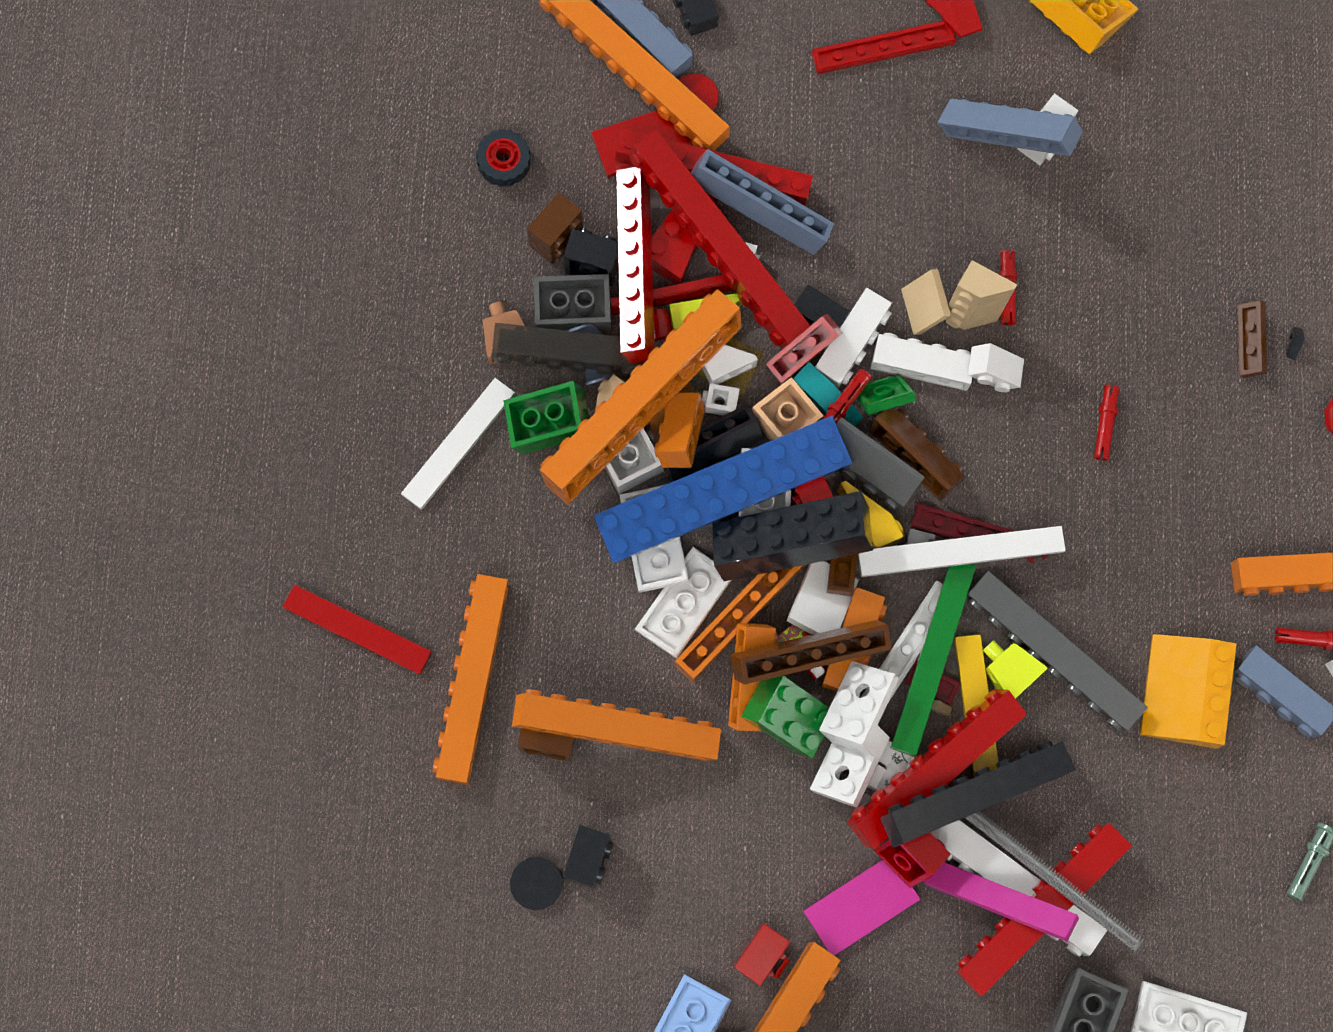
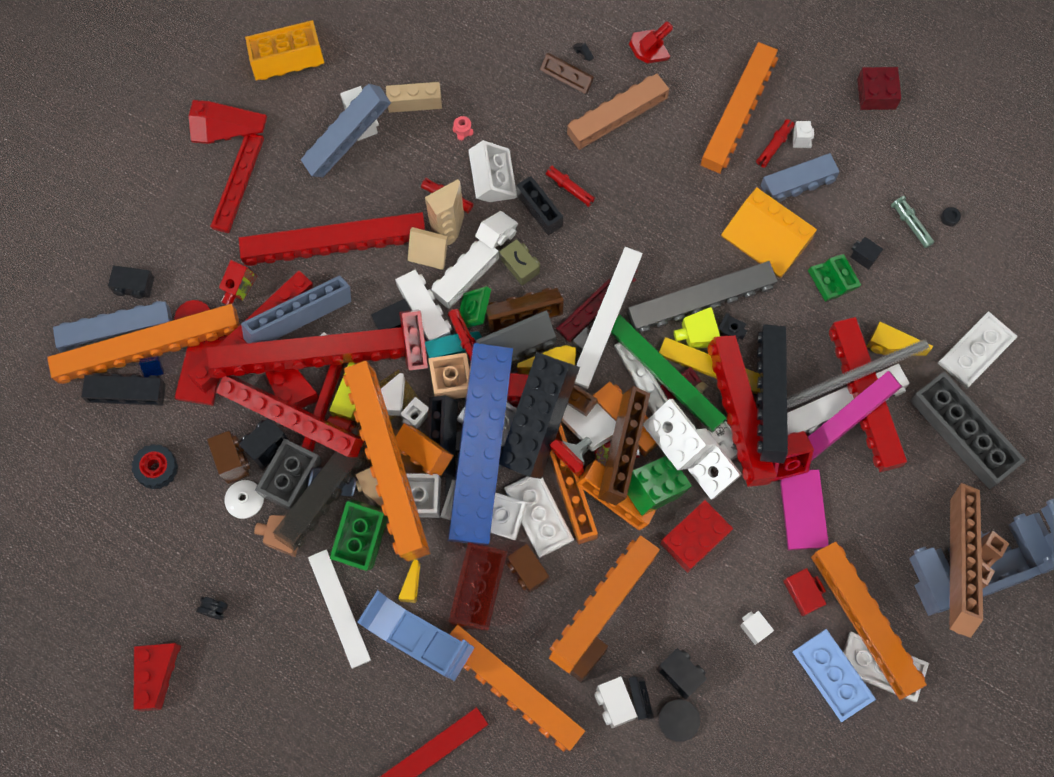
camera: 55 degrees left, 5 degrees down
none -> black brick [81,373,166,406]
none -> red wedge [134,643,181,711]
none -> clear blue tile [139,356,164,378]
none -> black wheel [196,596,228,620]
none -> red torso [219,260,257,305]
none -> white dish [225,480,264,519]
none -> red brick [239,212,426,266]
none -> medium blue windscreen [358,590,474,681]
none -> tan brick [386,82,442,113]
none -> yellow slope [399,559,421,603]
none -> clear red slope [449,542,507,631]
none -> coral brick [453,116,474,141]
none -> white slope [469,140,517,202]
none -> olive brick [499,239,540,286]
none -> reddish brown brick [506,544,550,593]
none -> black brick [516,176,563,236]
none -> red piece [550,437,592,478]
none -> nougat brick [567,74,669,150]
none -> white brick [594,677,637,728]
none -> black tile [629,676,654,720]
none -> red brick [660,500,733,573]
none -> black brick [718,313,748,342]
none -> white brick [740,611,774,645]
none -> green slope [808,254,861,302]
none -> black brick [851,237,883,270]
none -> yellow slope [867,322,933,356]

